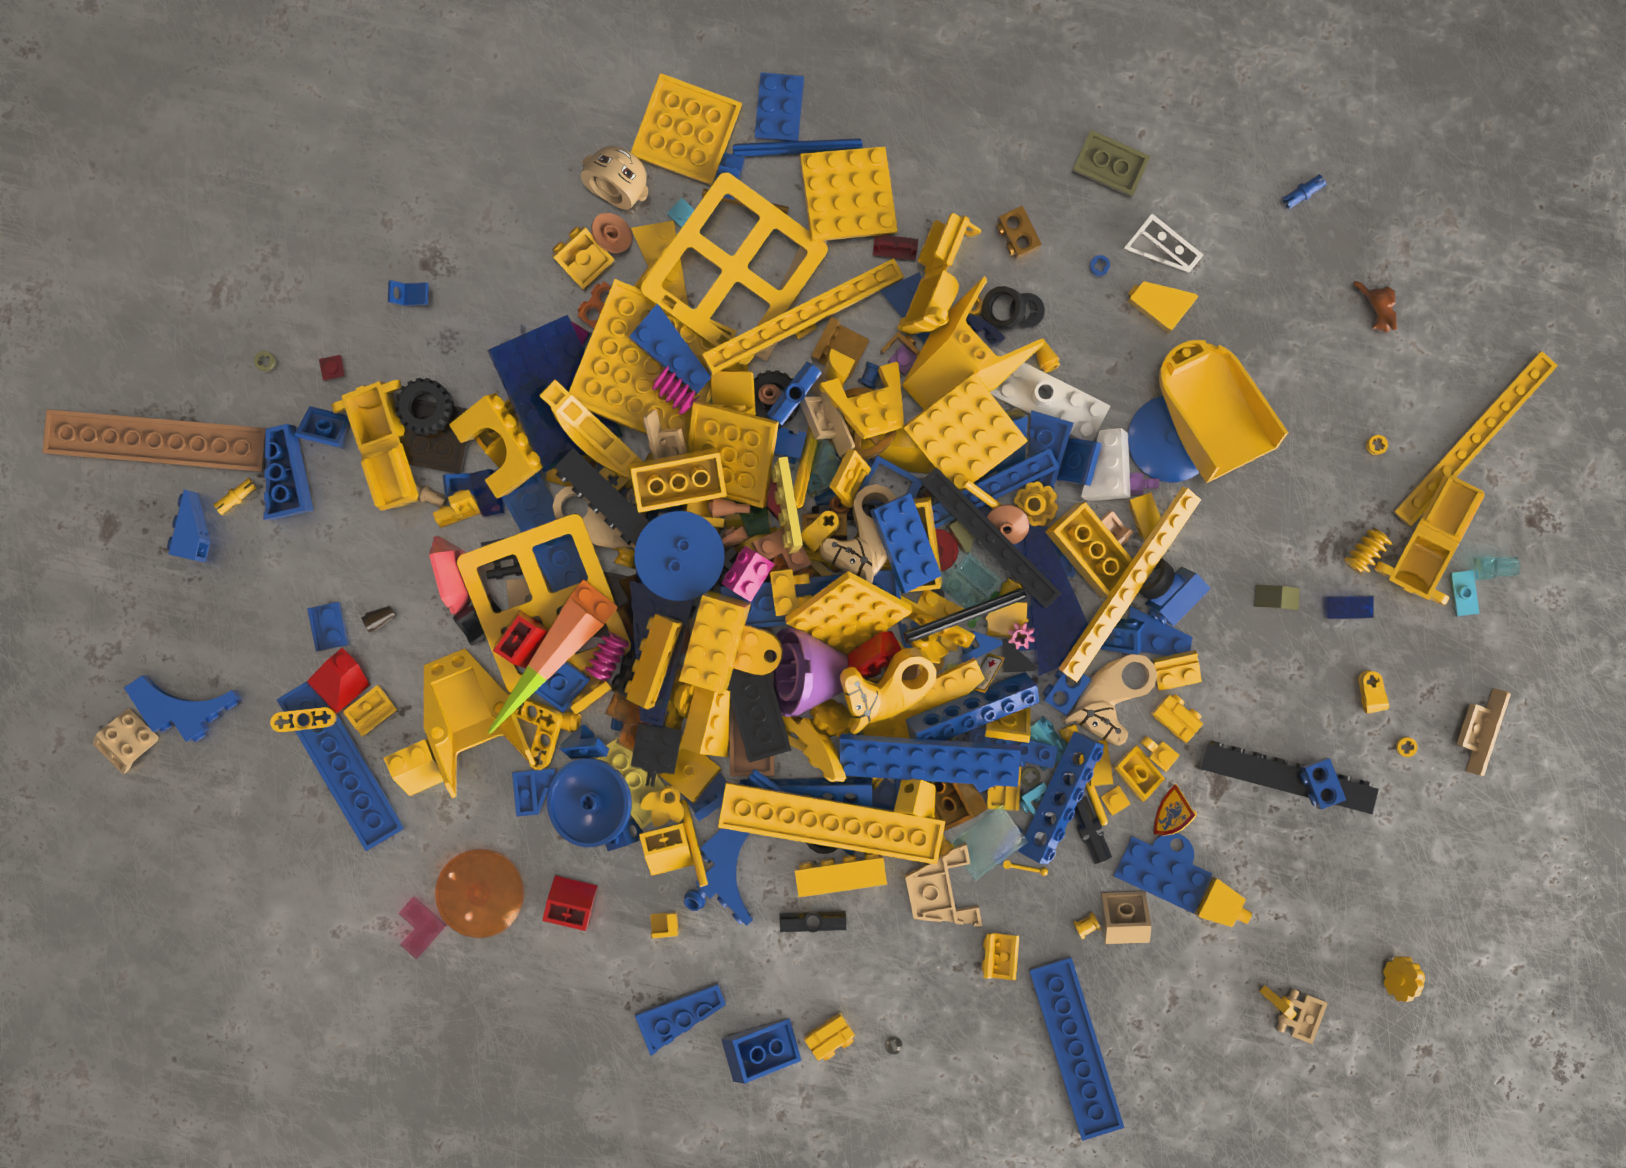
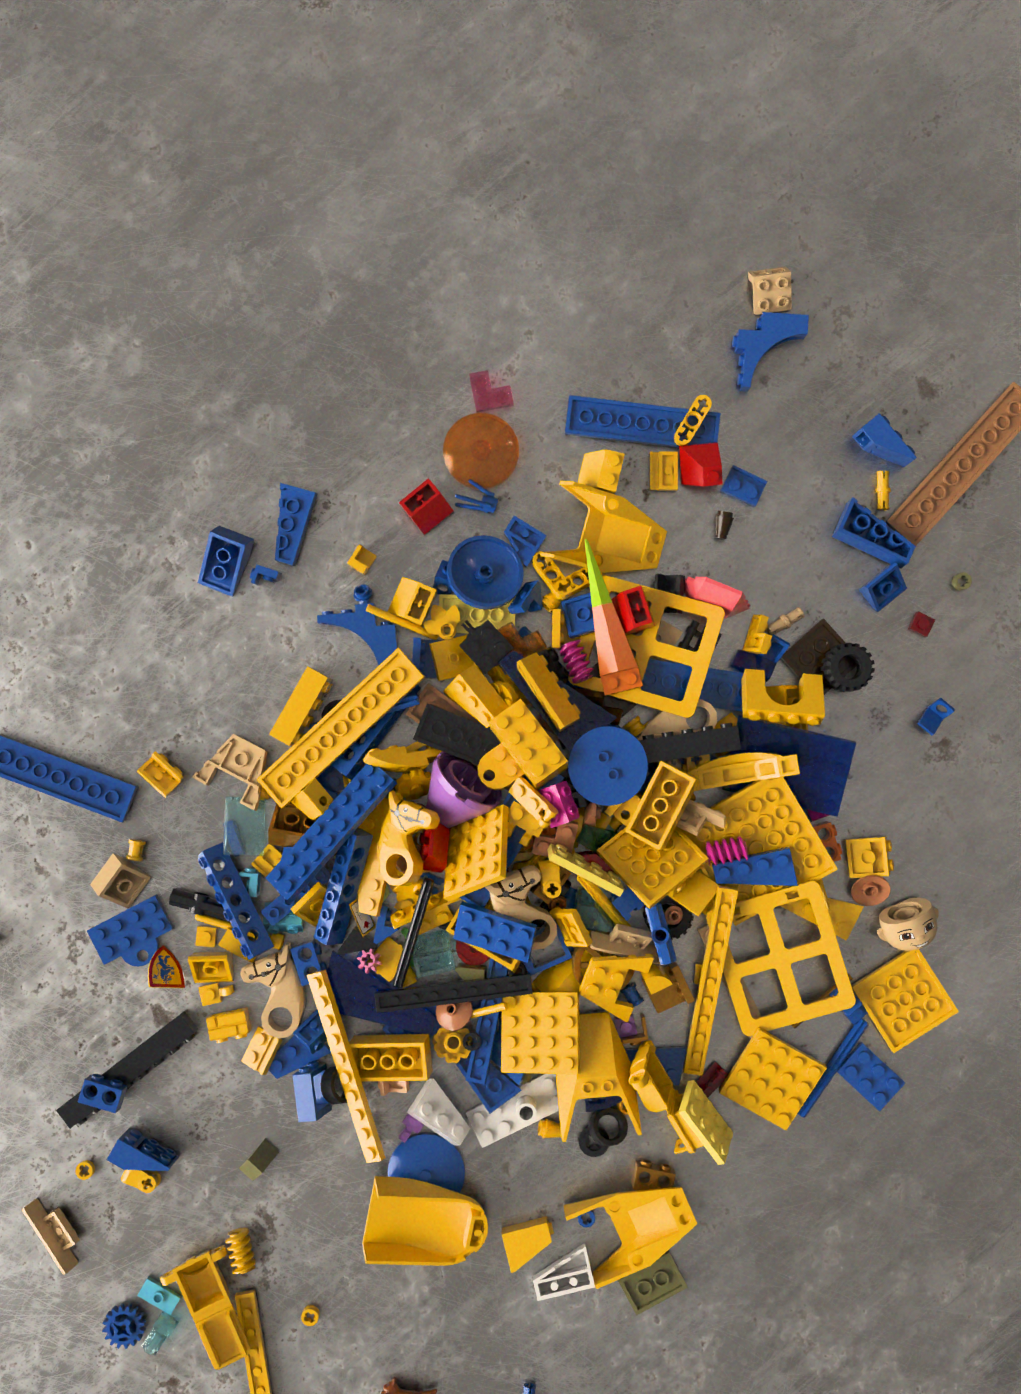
camera: 135 degrees right, 0 degrees up
yellow piece [331,379,419,510] -> none
medium azure plate [667,198,694,228] -> none
nougat cone [709,498,750,518] -> none
black piece [779,910,846,933] -> none
yellow brick [804,1012,855,1061] -> none
clear smoke hinge [885,1036,903,1055] -> none
yellow hinge [1003,860,1048,876] -> none
olive bush [1021,767,1041,787] -> none
blue plate [1057,438,1102,486] -> none
yellow brick [1127,492,1161,542] -> none
yellow torso [1195,877,1252,927] -> none
clear blue slope [1327,595,1374,619] -> none
none -> blue gear [102,1303,147,1349]
none -> blue slope [107,1128,179,1171]
none -> blue bracket [250,565,282,585]
none -> blue plant [455,479,498,513]
none -> black bush [463,1033,482,1051]
none -> yellow plate [508,776,558,828]
none -> yellow windscreen [564,1187,697,1289]
none -> light yellow plate [679,1080,733,1165]

